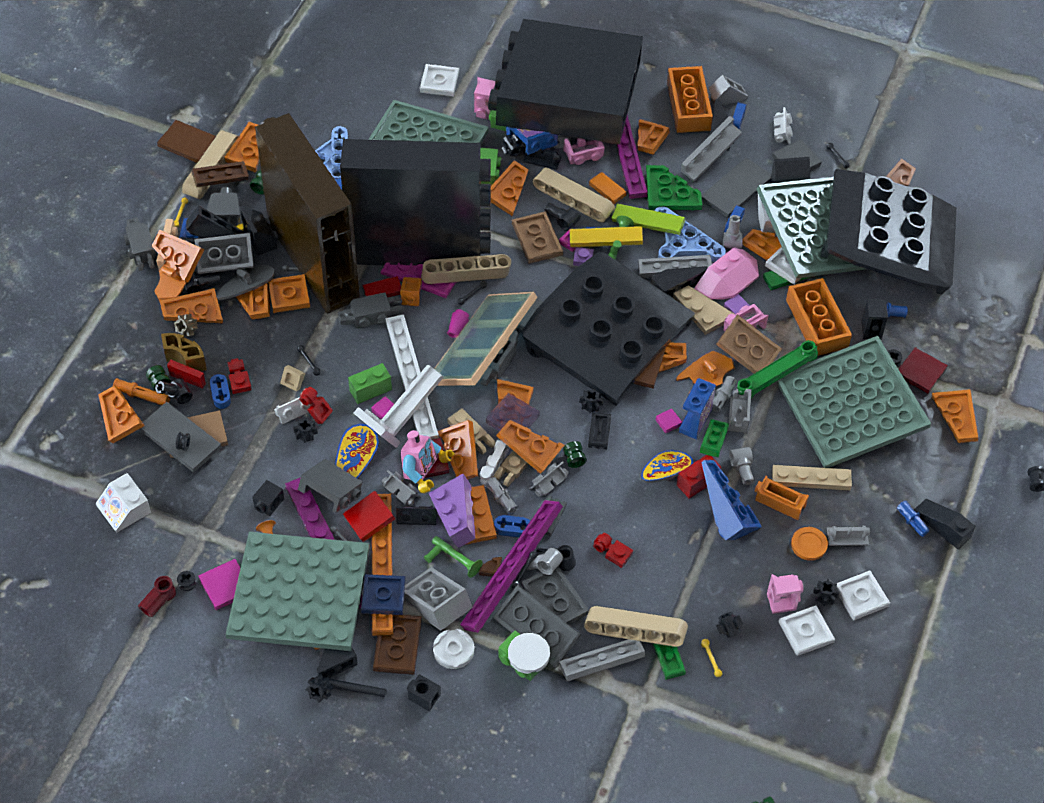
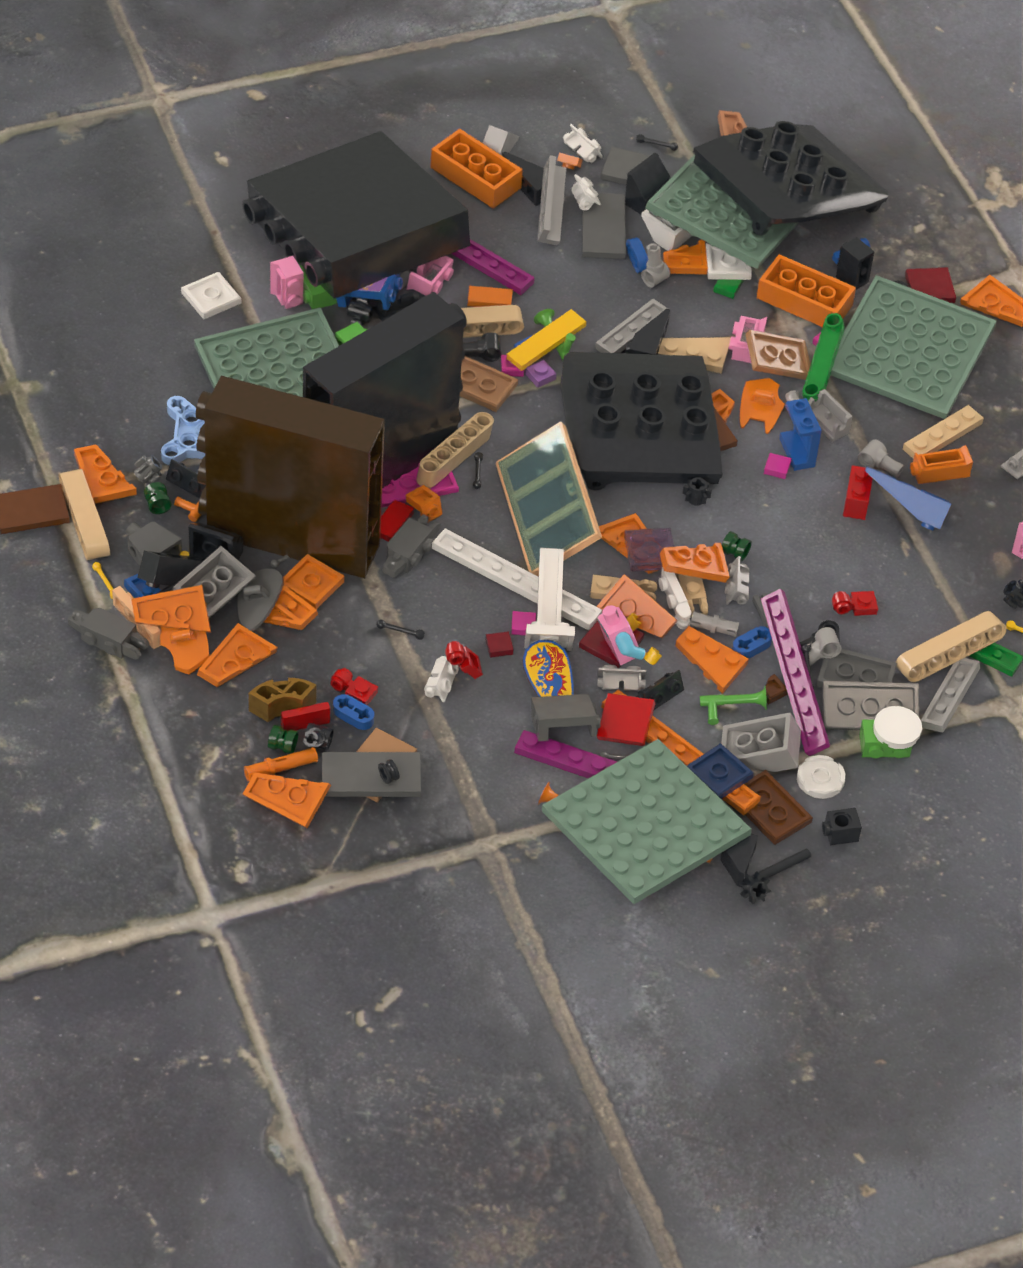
camera: 45 degrees left, 5 degrees down
white slope [96,473,151,533] -> none
dark red piece [138,576,176,618] -> none
dark tan gear [174,314,198,337] -> none
black bush [177,571,196,591] -> none
black pin [185,271,221,294] -> none
reddish brown hinge [192,161,249,188] -> none
dark pink tile [198,559,241,610] -> none
black brick [252,480,284,516] -> none
tan tile [280,365,305,391] -> none
black gear [293,418,318,443] -> none
bright green brick [348,363,392,404] -> none
medium lavender wedge [429,474,476,548] -> none
dark pink cone [447,309,469,338] -> none
black tile [588,412,611,450] -> none
lime tile [612,204,685,235] -> none
orange wing [638,119,670,155] -> none
shield [641,450,694,483] -> none
green plate [646,165,702,210] -> none
light blue beam [655,207,726,262] -> none
bright pink wedge [694,248,759,300] -> none
green tile [699,419,729,458] -> none
medium lavender tile [724,294,750,314] -> none
blue beam [733,102,747,130] -> none
orange piece [791,527,828,561] -> none
none -> dark red tile [485,631,514,658]
none -> orange plate [557,153,583,170]
none -> white hinge [571,174,601,210]

